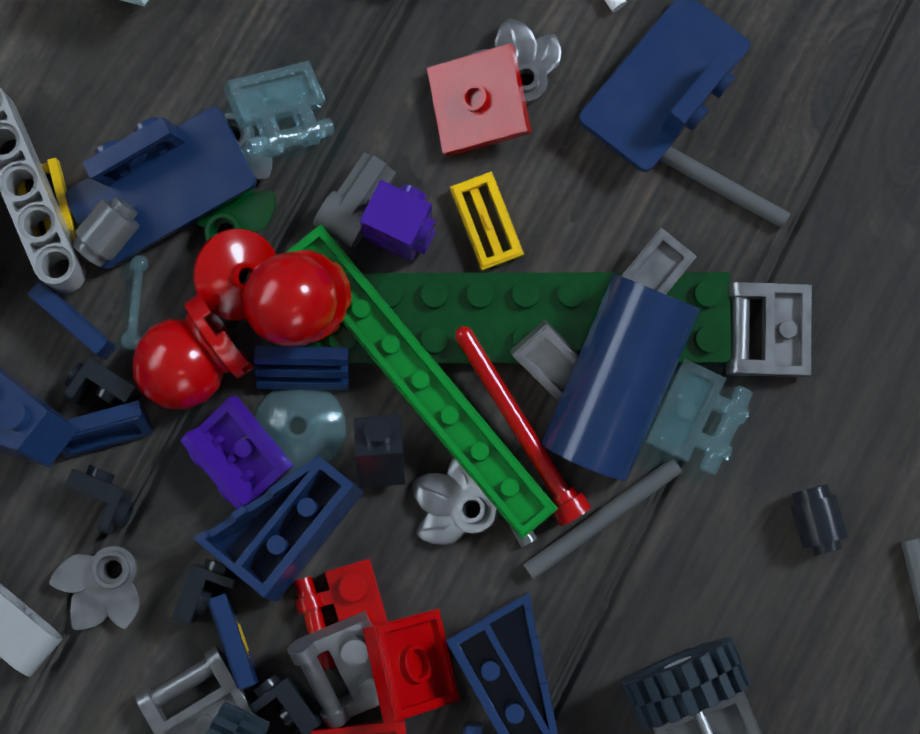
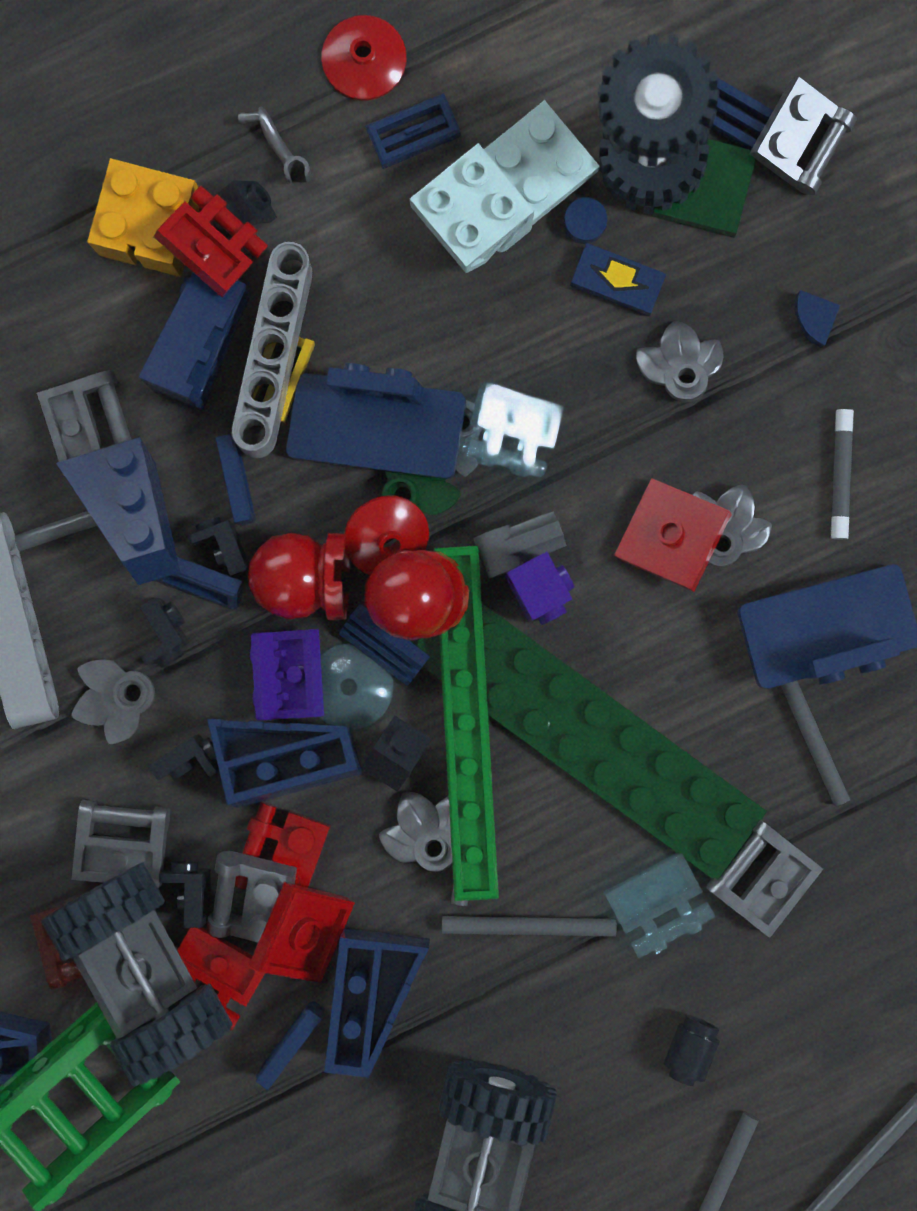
camera: 40 degrees right, 5 degrees up
dark grey brick [72,196,140,267] -> none
clear light blue hinge [121,255,148,350] -> none
dark blue tile [208,593,260,690] -> none
yellow tile [450,171,524,273] -> none
red piece [455,326,591,526] -> none
flat silver tile [511,319,579,402] -> none
dark blue brick [542,273,701,481] -> none
flat silver tile [602,228,697,300] -> none

